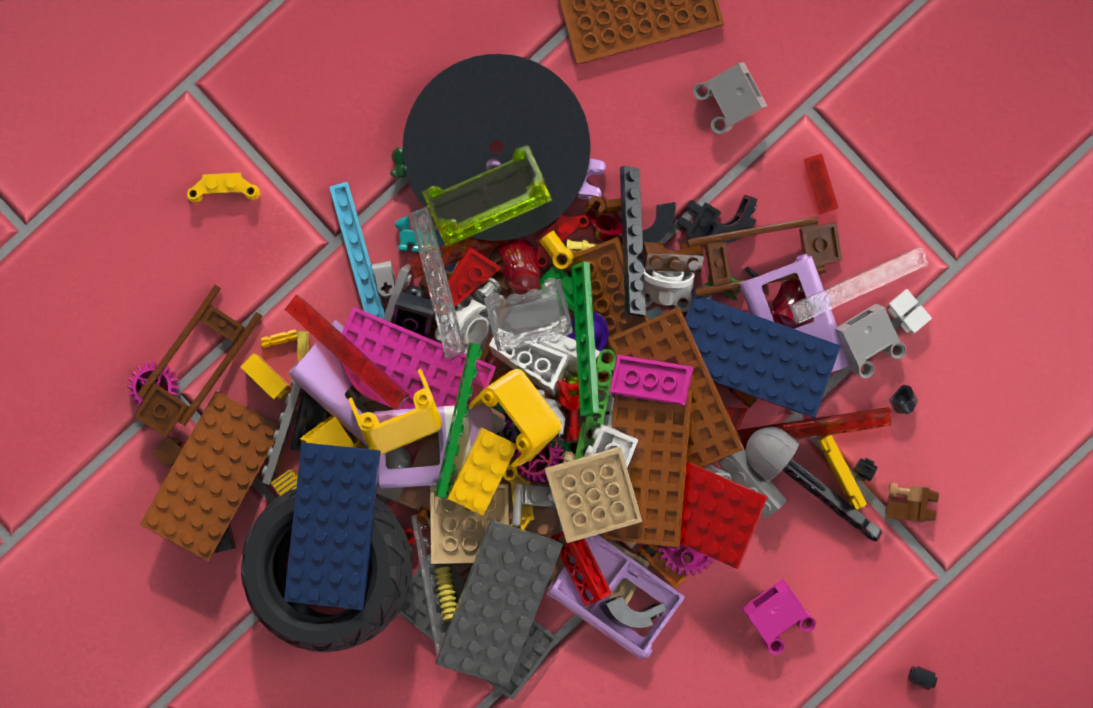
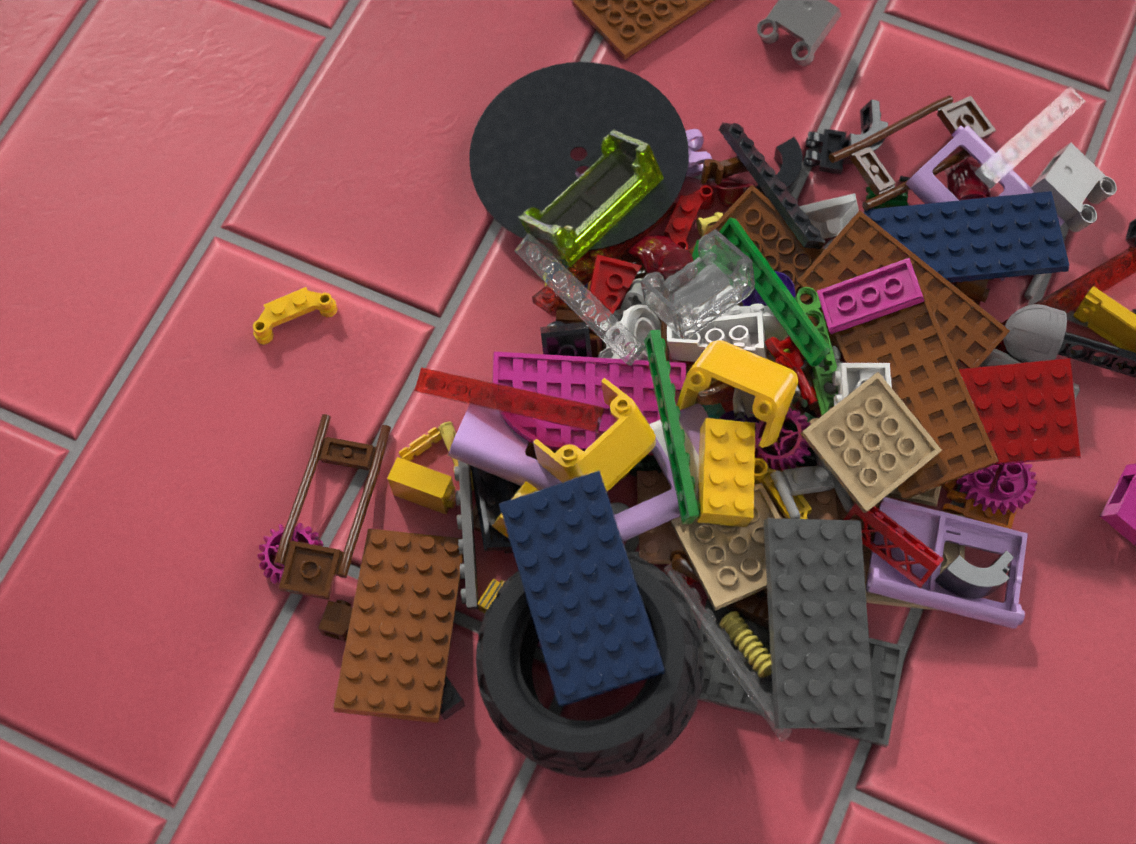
camera: 25 degrees left, 20 degrees down
medium azure plate [329,182,385,319] -> none
light grey piece [372,261,395,299] -> none
light grey wing [383,264,414,322] -> none
dark green animal [390,147,407,179] -> none
teal animal [395,216,426,252] -> none
yellow piece [539,231,574,269] -> none
reddish brown arch [643,242,704,273] -> none
clear red plate [803,153,839,214] -> none
white piece [887,289,932,334] -> none

